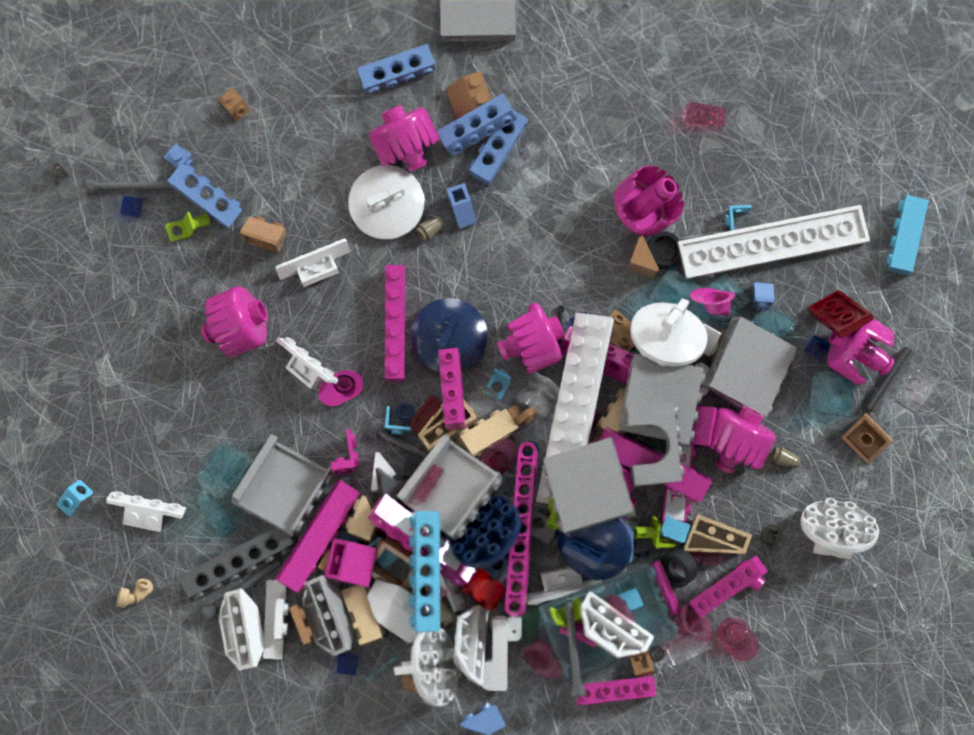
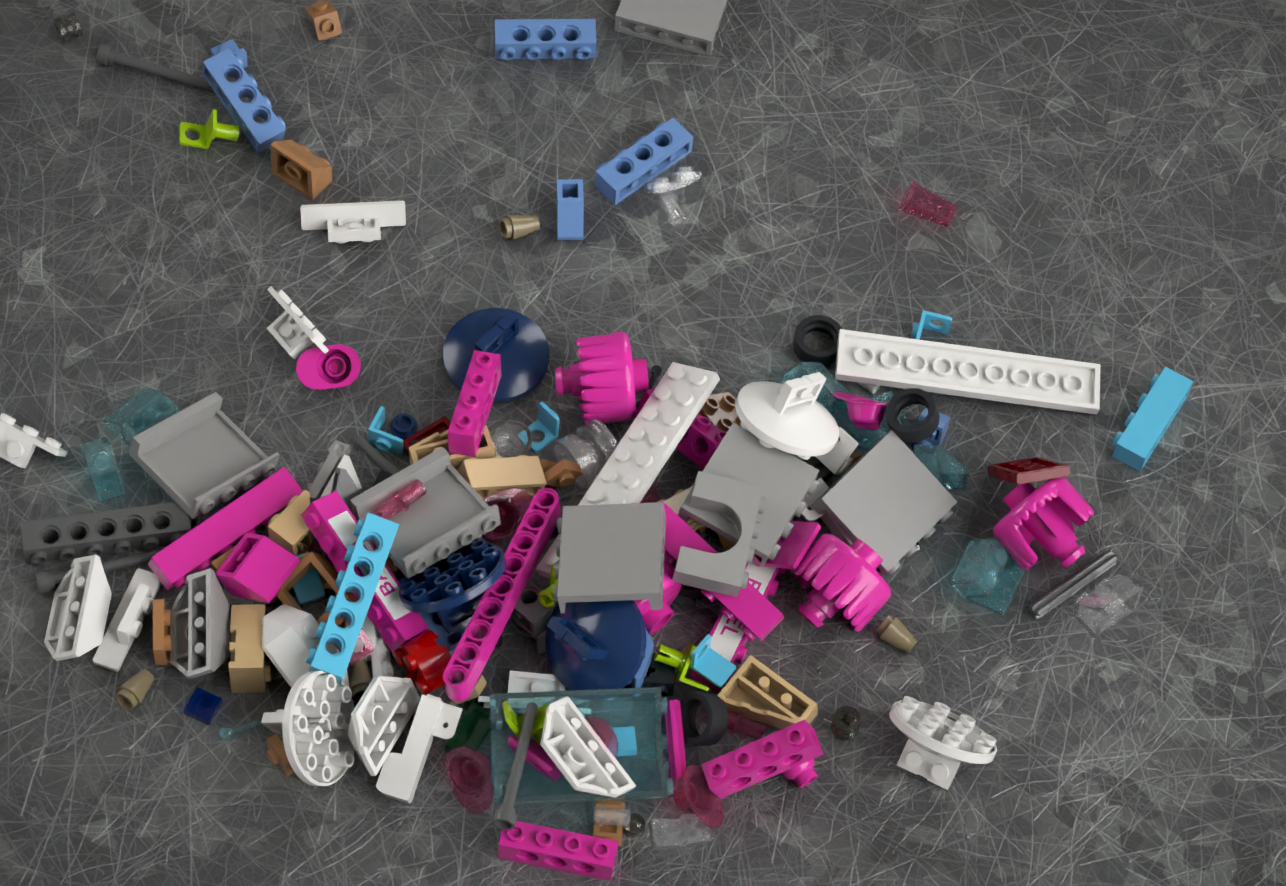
camera: 15 degrees right, 20 degrees down
clear blue tile [120,195,143,218] -> none
dark pink piece [201,286,268,358] -> none
dark pink bracket [331,429,360,475] -> none
white bracket [349,165,424,240] -> none
dark pink piece [368,105,439,172] -> none
dark pink brick [385,265,405,382] -> none
medium blue brick [437,94,517,156] -> none
medium nougat slope [446,71,492,119] -> none
medium blue slope [460,703,506,735] -> none
dark pink piece [614,165,685,237] -> none
medium nougat slope [628,236,659,279] -> none
clear pink piece [717,617,759,661] -> none
clear blue tile [804,334,831,361] -> none
medium nougat slope [841,413,894,464] -> none
none -> dark tan cone [115,669,154,710]
none -> light grey hinge [306,440,351,504]
none -> clear pin [593,804,631,827]
none -> black tyre [885,388,940,442]

